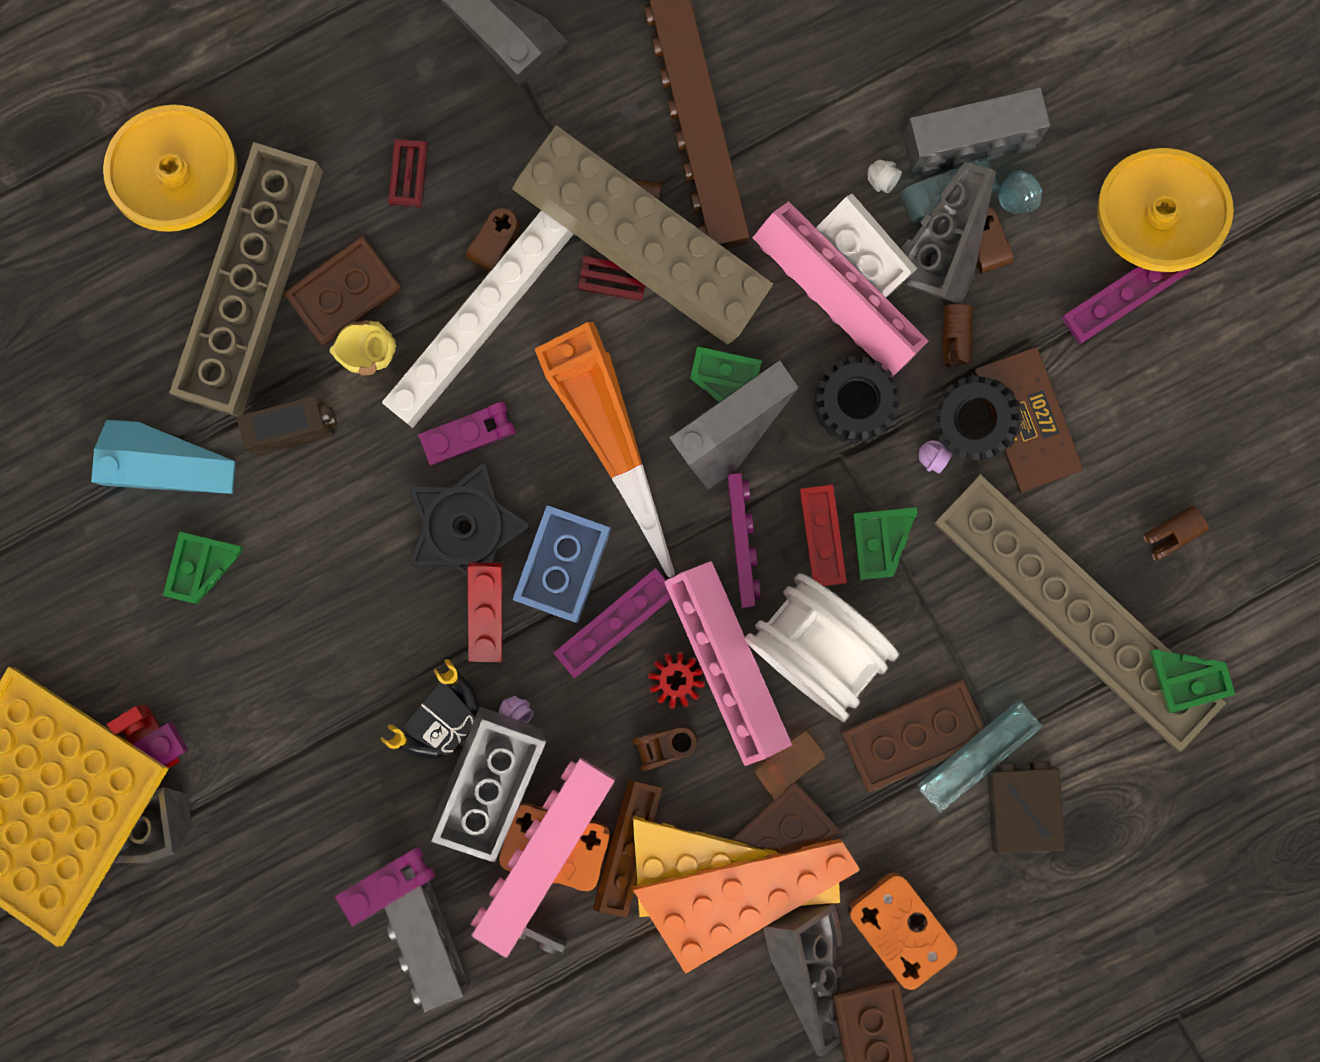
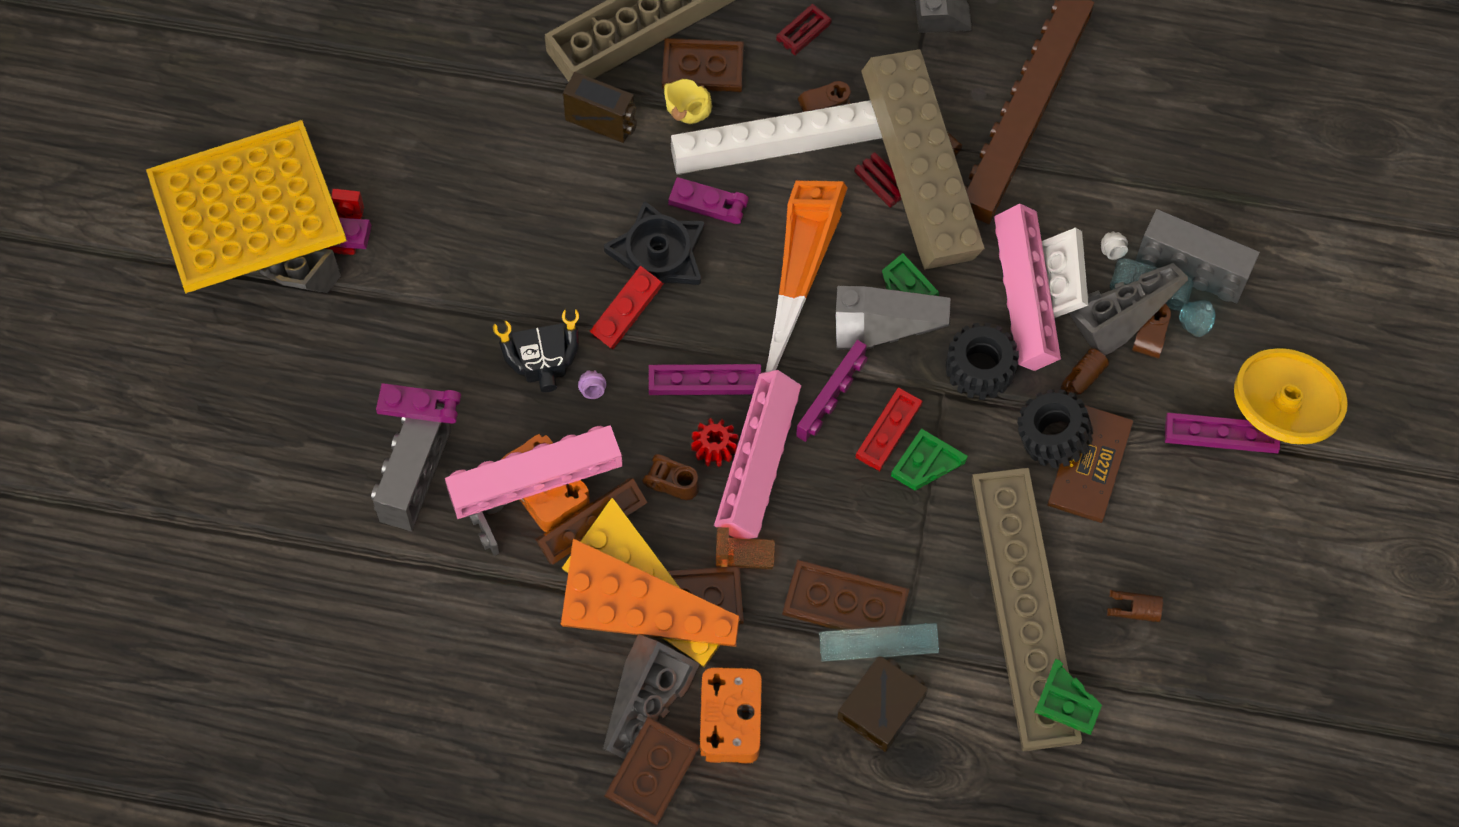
camera: 30 degrees right, 20 degrees down
medium azure wedge [91,420,236,494] -> none
green wing [163,532,244,604] -> none
flat silver brick [430,707,546,863] -> none
medium blue brick [513,505,611,623] -> none
white wheel [744,573,899,722] -> none
lavender plate [919,440,953,474] -> none

